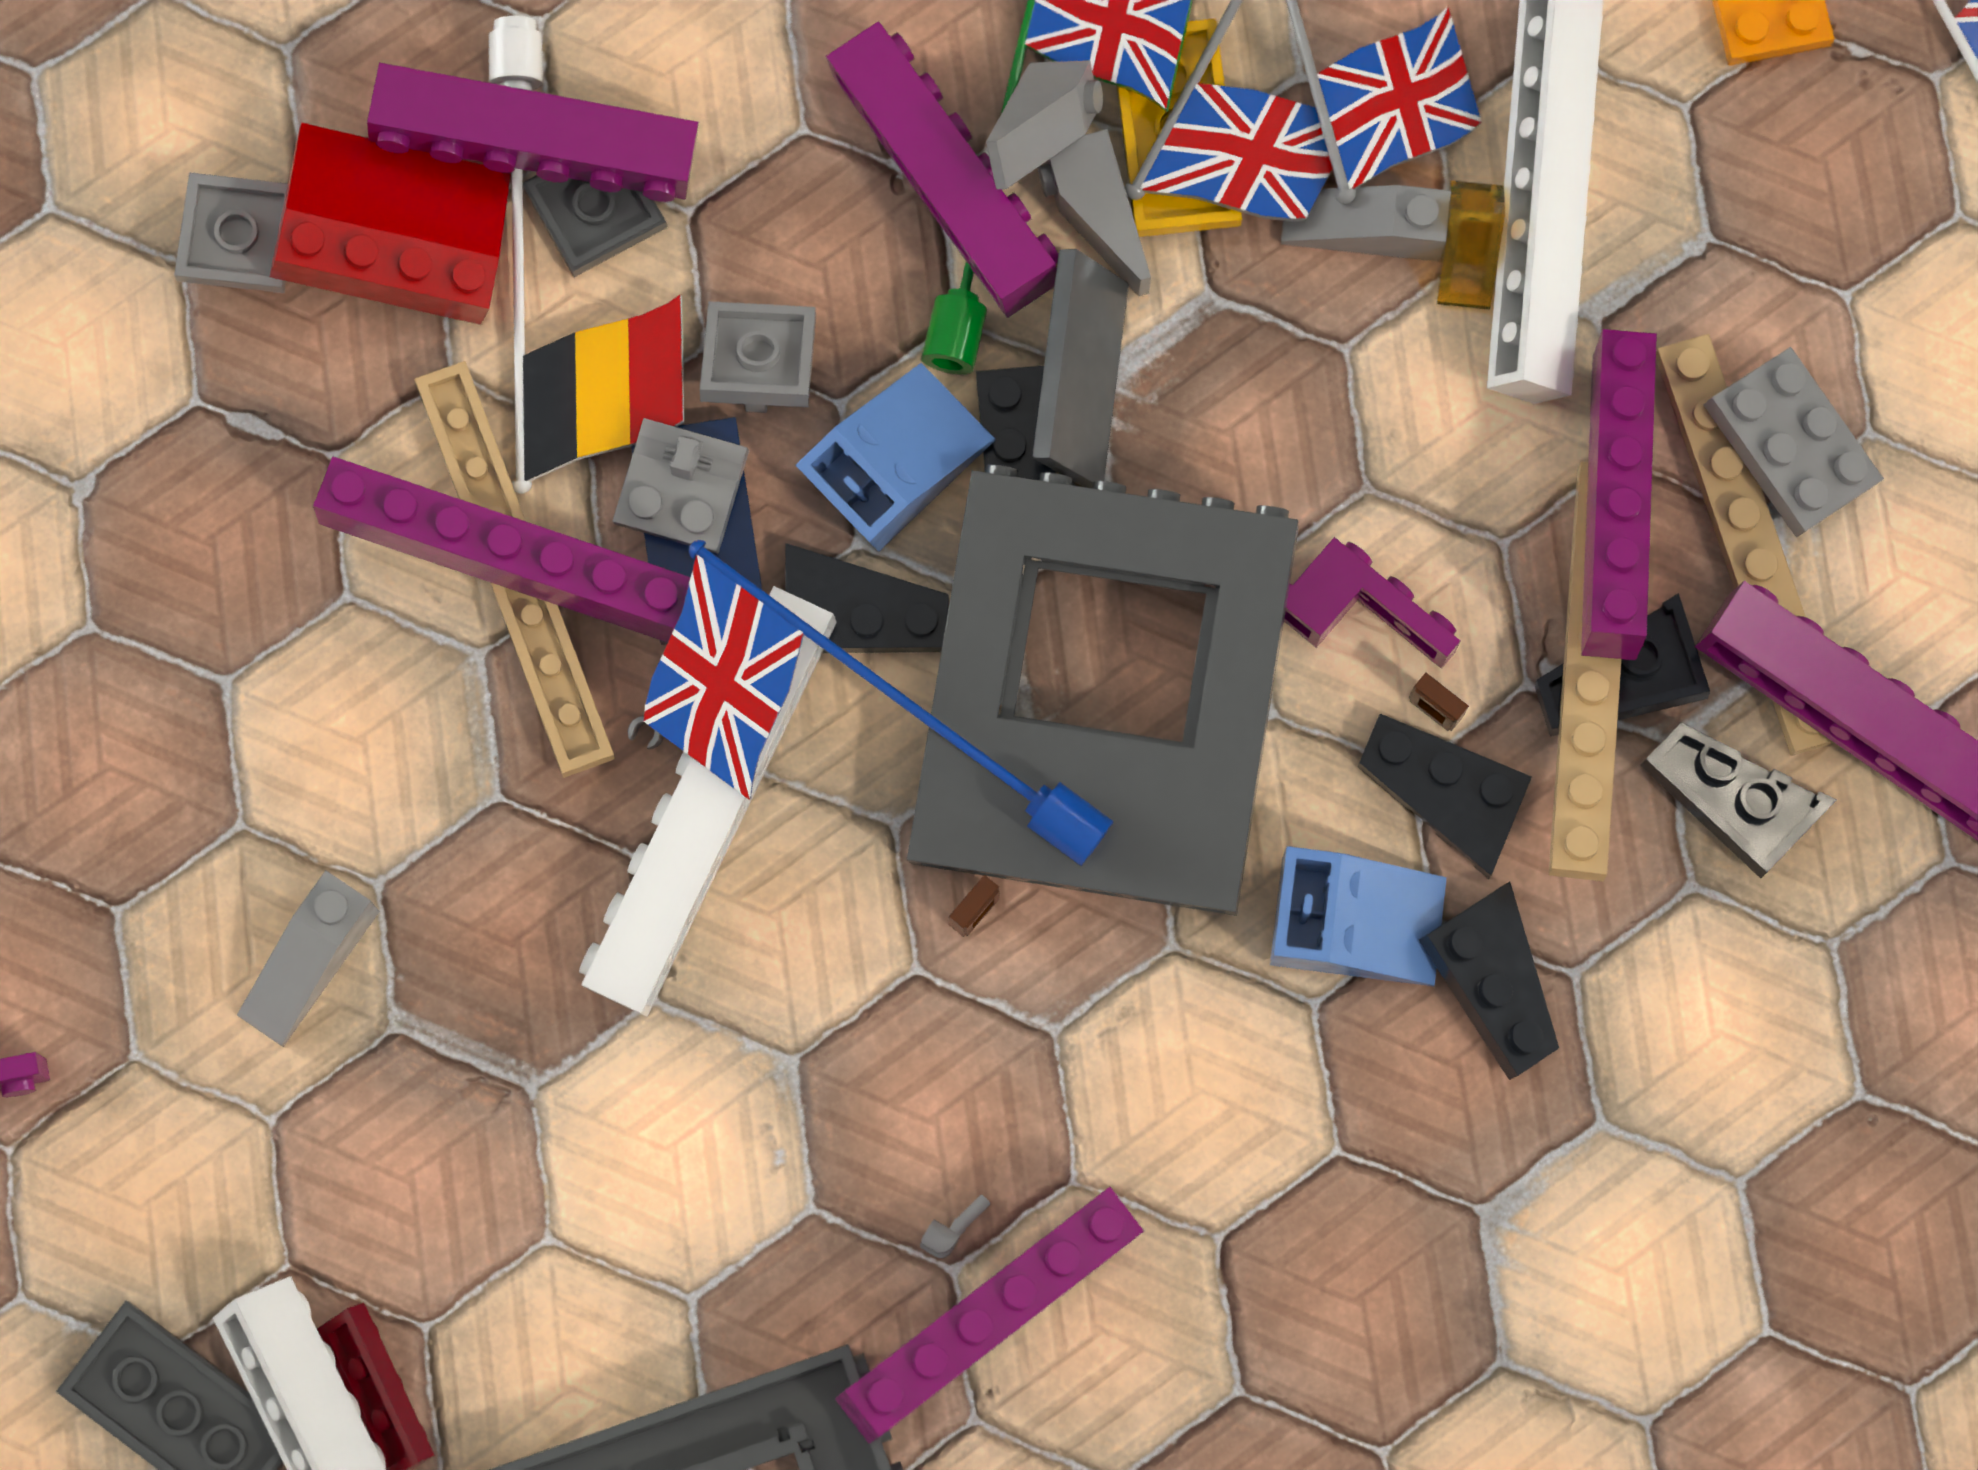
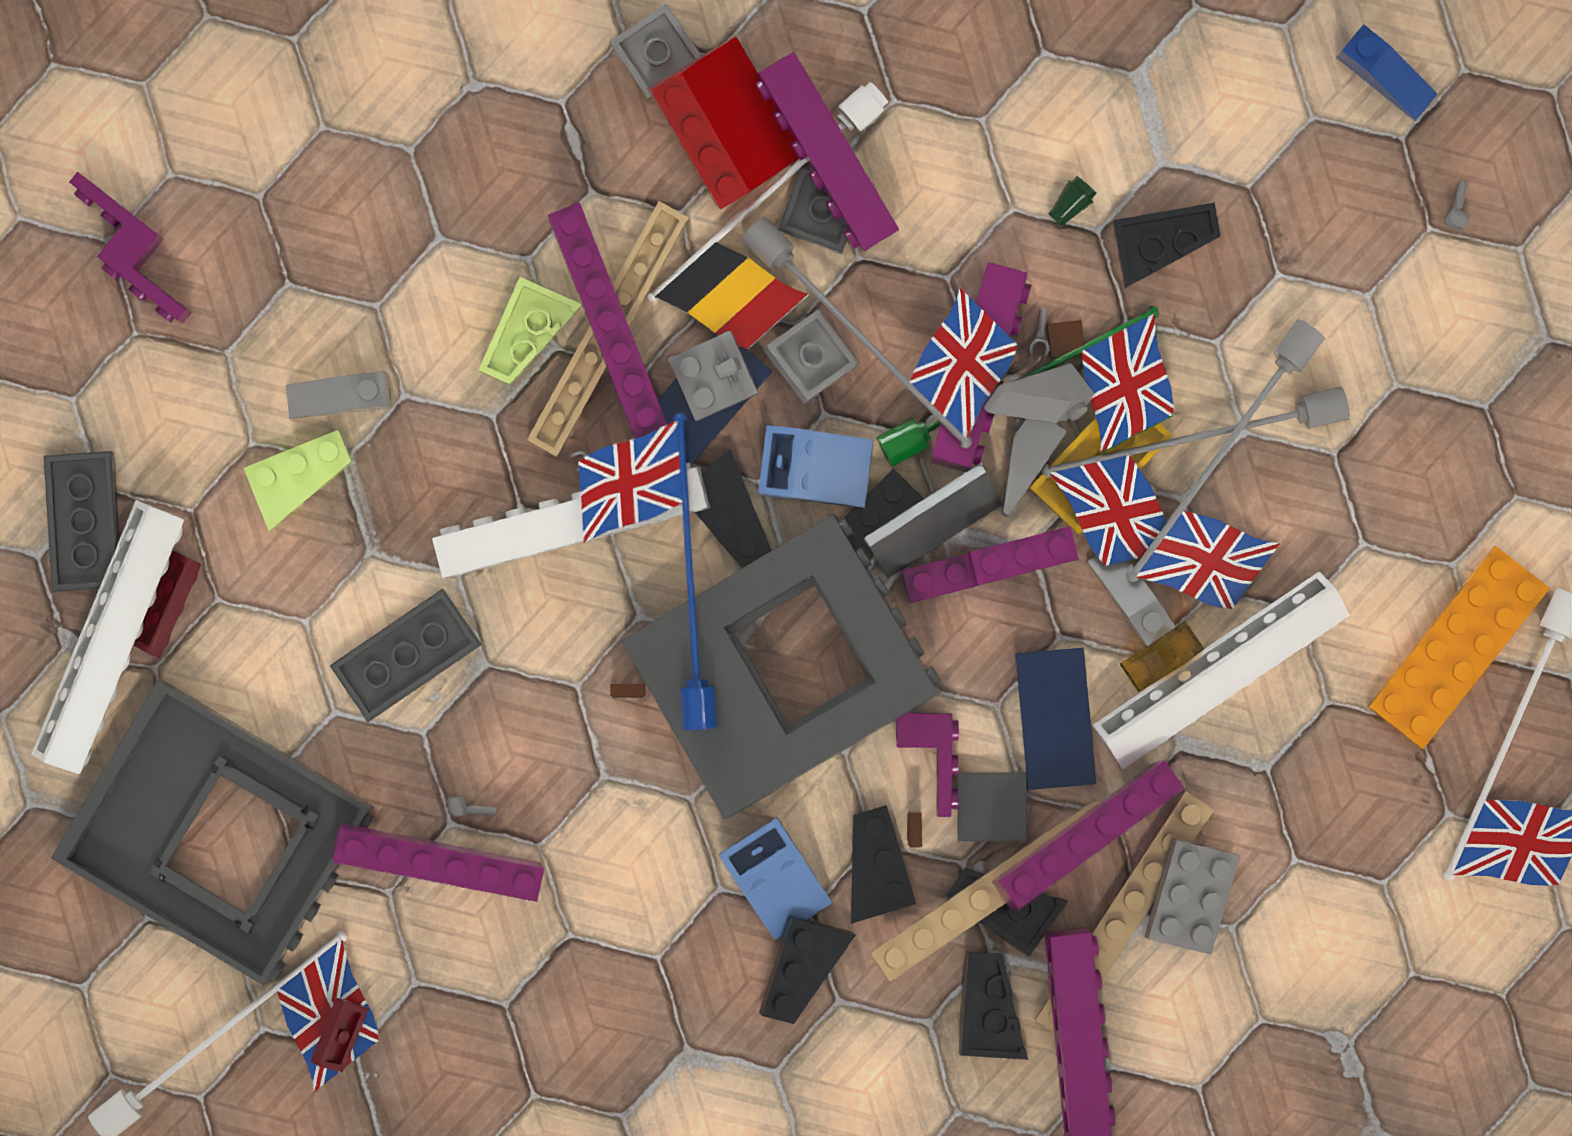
camera: 55 degrees right, 10 degrees up
none -> yellowish green wing [243,430,353,532]
none -> dark grey tile [330,589,482,722]
none -> yellowish green wing [479,277,582,385]
none -> flag [742,217,1018,449]
none -> magenta bracket [902,526,1079,604]
none -> dark grey tile [957,772,1027,842]
none -> dark blue tile [1015,648,1096,790]
none -> light grey hand [1029,309,1050,357]
none -> reddish brown tile [1047,320,1084,359]

